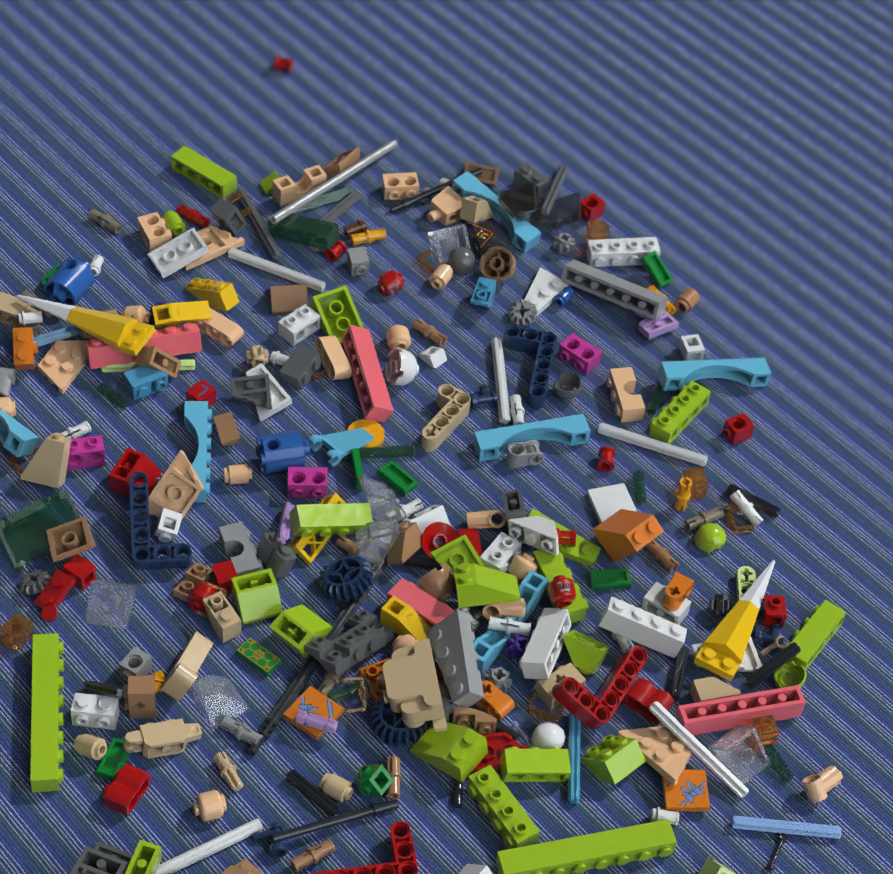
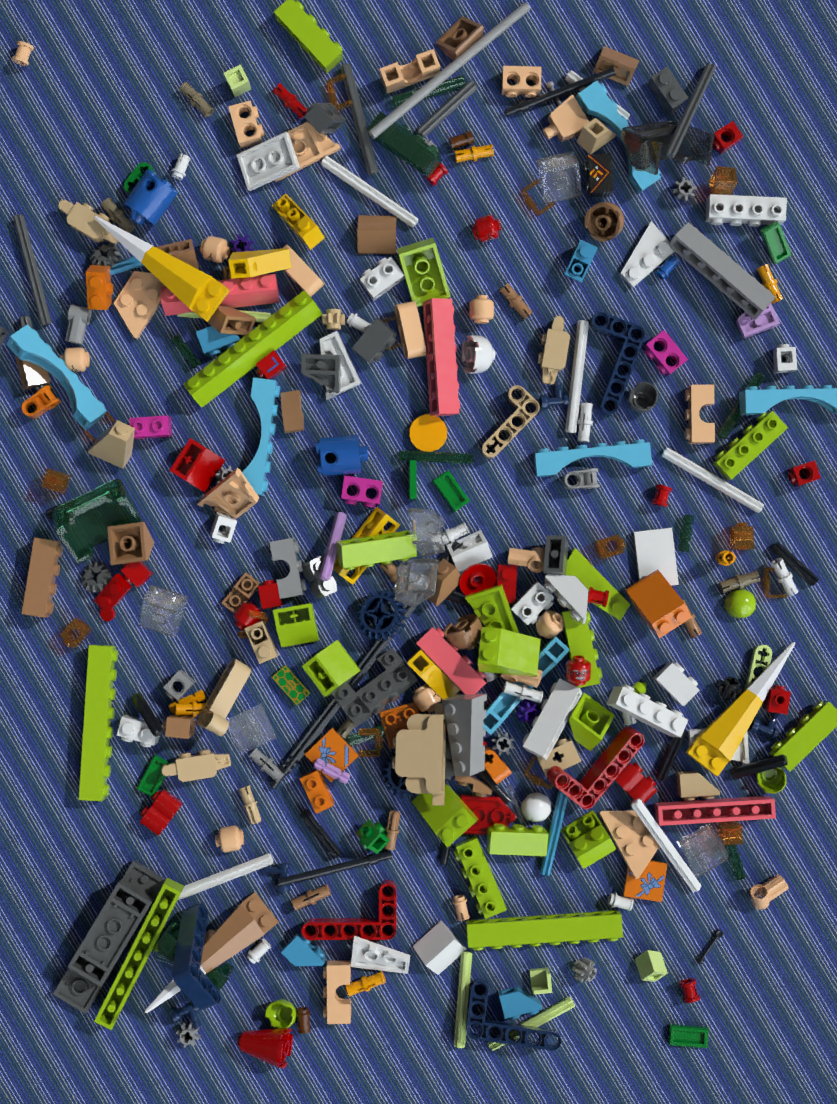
camera: 10 degrees right, 40 degrees up
white pin [18,311,42,326] -> none
white pin [62,421,92,439] -> none
tan brick [74,734,107,760] -> none
dark blue beam [129,471,192,570] -> none
lime brick [162,211,185,236] -> none
light nougat brick [223,464,252,485] -> none
lime slope [260,171,280,195] -> none
medium azure flag [309,428,374,466] -> none
tan brick [319,773,354,803] -> none
light grey brick [347,246,369,276] -> none
white slope [419,346,447,368] -> none
light nougat brick [429,264,453,290] -> none
dark grey hair [448,247,475,275] -> none
light grey gear [508,299,537,326] -> none
green tile [588,568,632,591] -> none
orange piece [662,572,695,611] -> none
nougat brick [675,288,700,313] -> none
light blue axle [732,815,841,839] -> none
tan hand [760,635,788,656] -> none
none -> lime brick [183,290,322,408]
none -> yellowish green panel [224,64,251,97]
none -> orange brick [300,769,335,814]
none -> light nougat pin [452,895,470,921]
none -> tan hinge [538,316,570,385]
none -> clear orange brick [594,534,626,559]

